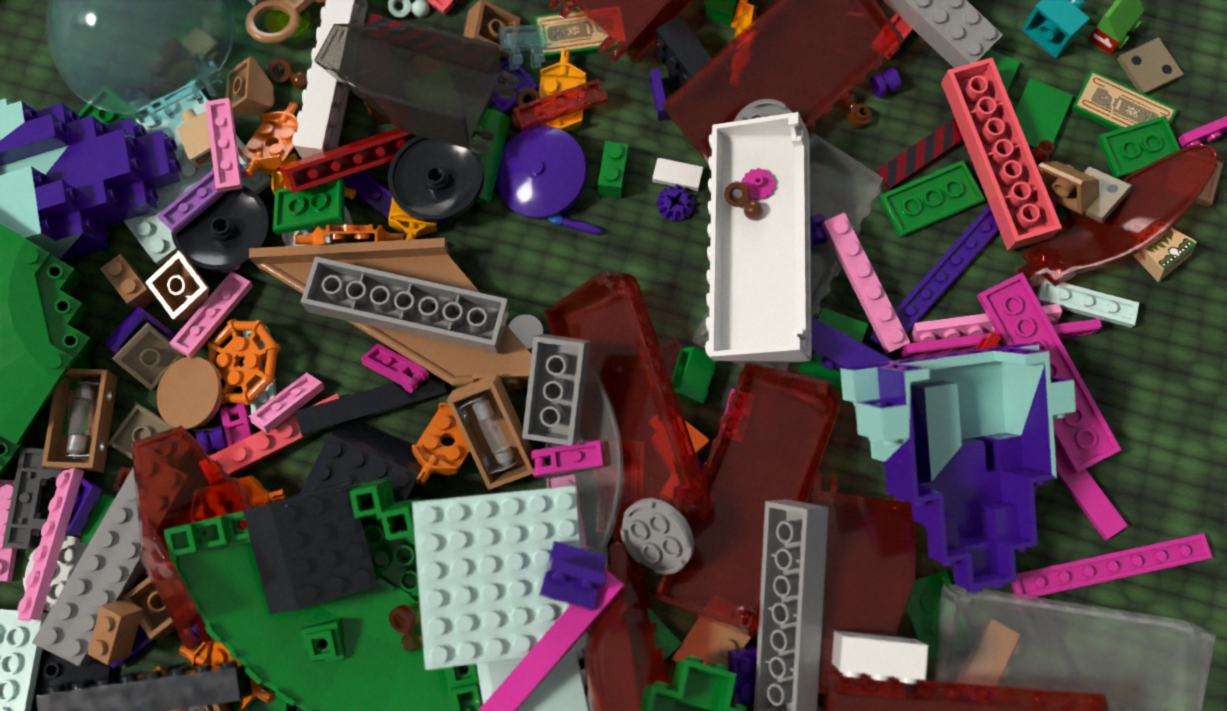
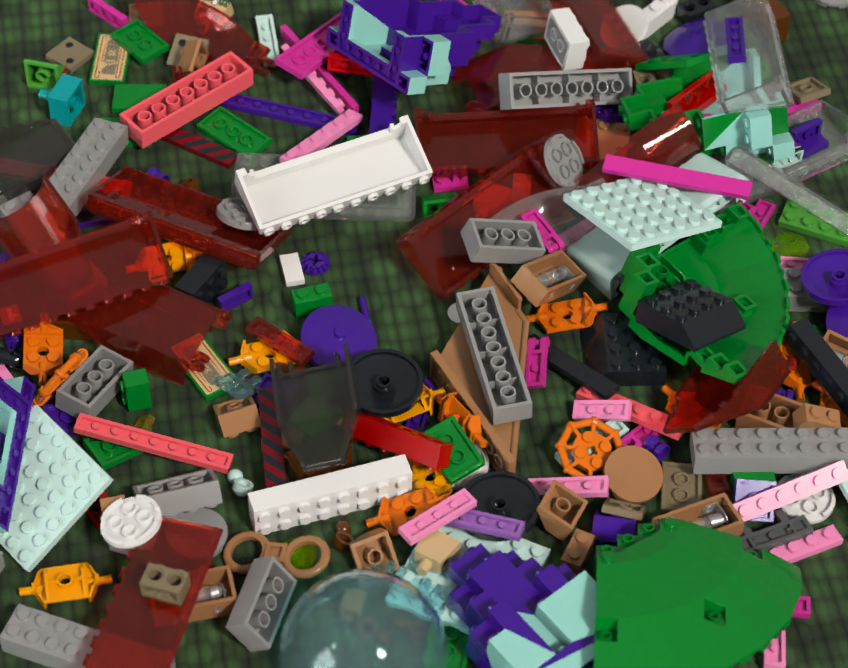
camera: 120 degrees left, 25 degrees down
clear red plate [389,604,422,653] -> none
dark purple bracket [538,541,607,611] -> none
reddish brown plate [724,181,763,220] -> none
dark pink piece [741,168,775,200] -> none

